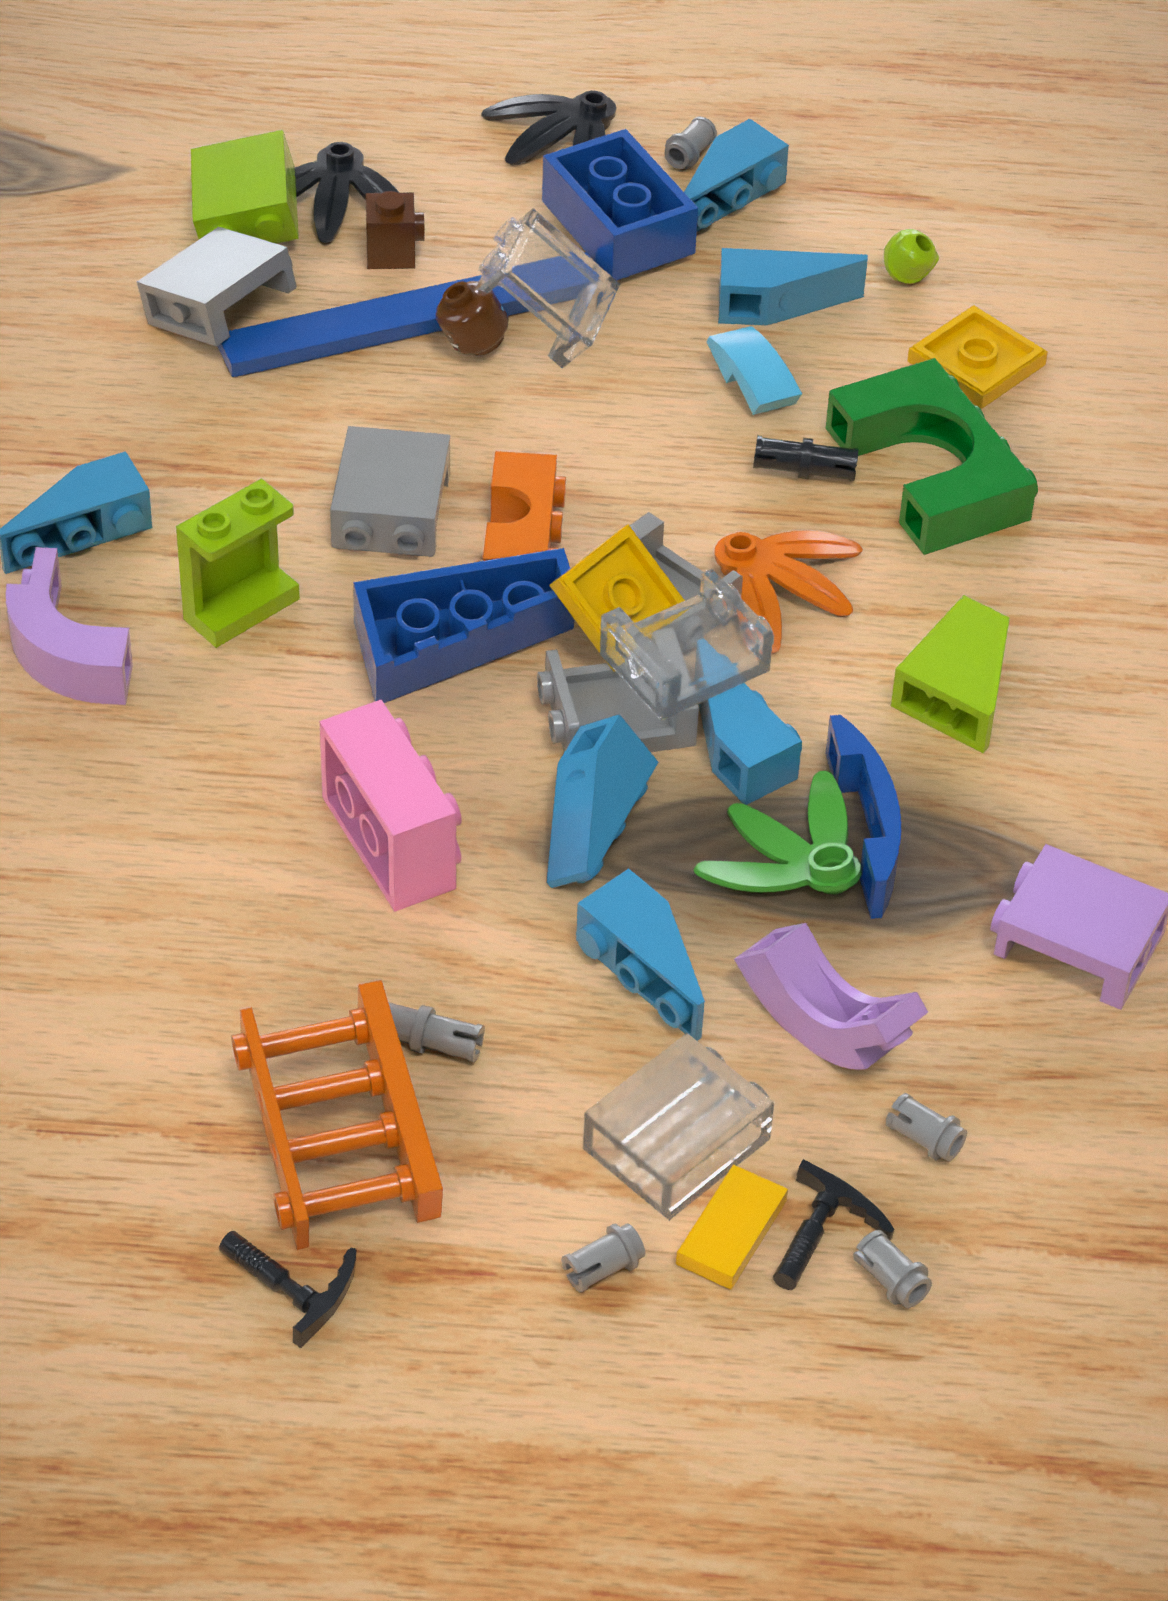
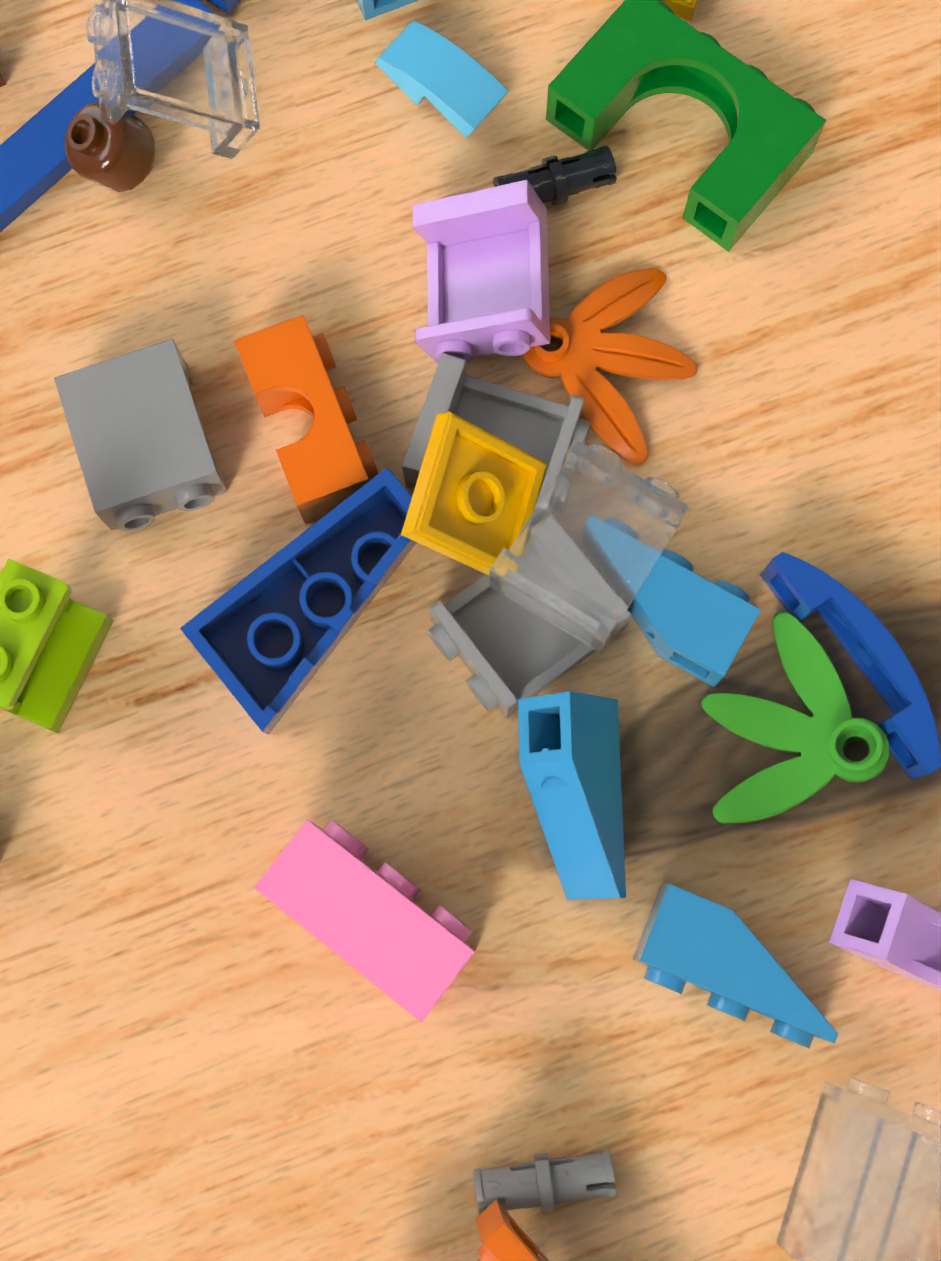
camera: 20 degrees left, 30 degrees up
lime slope [891,595,1010,753] -> none
none -> lavender panel [413,180,550,364]

